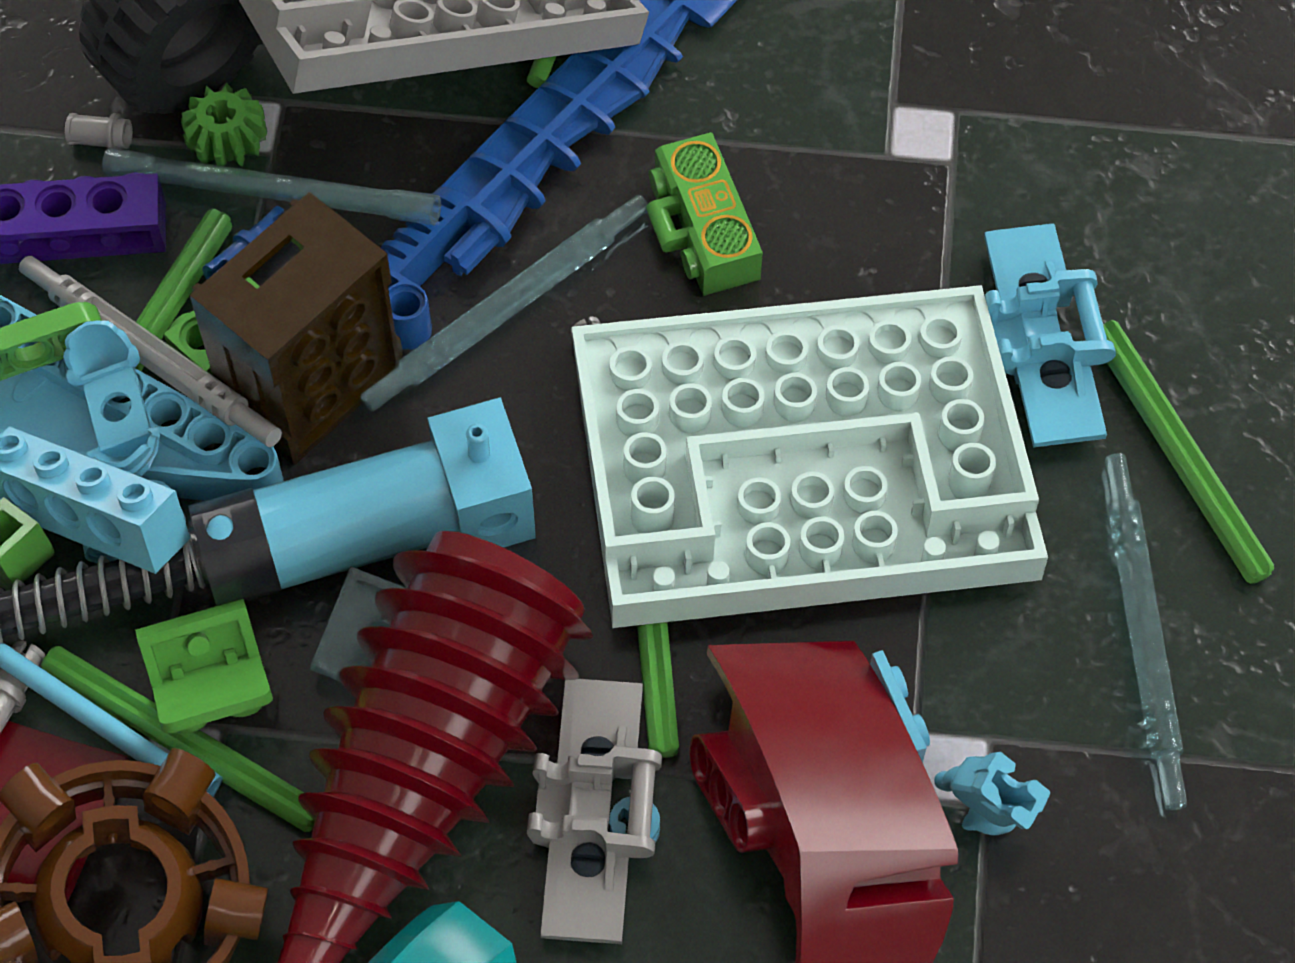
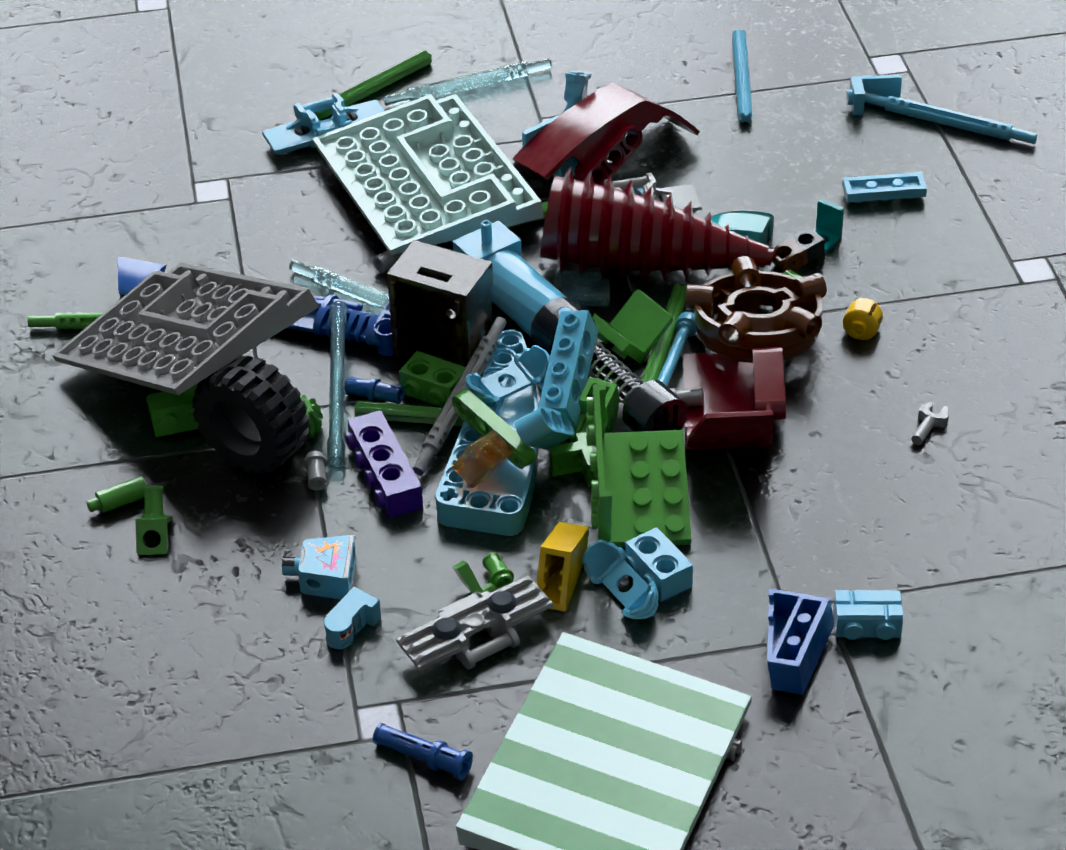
camera: 105 degrees left, 20 degrees down
bright green piece [646,132,763,296] -> none

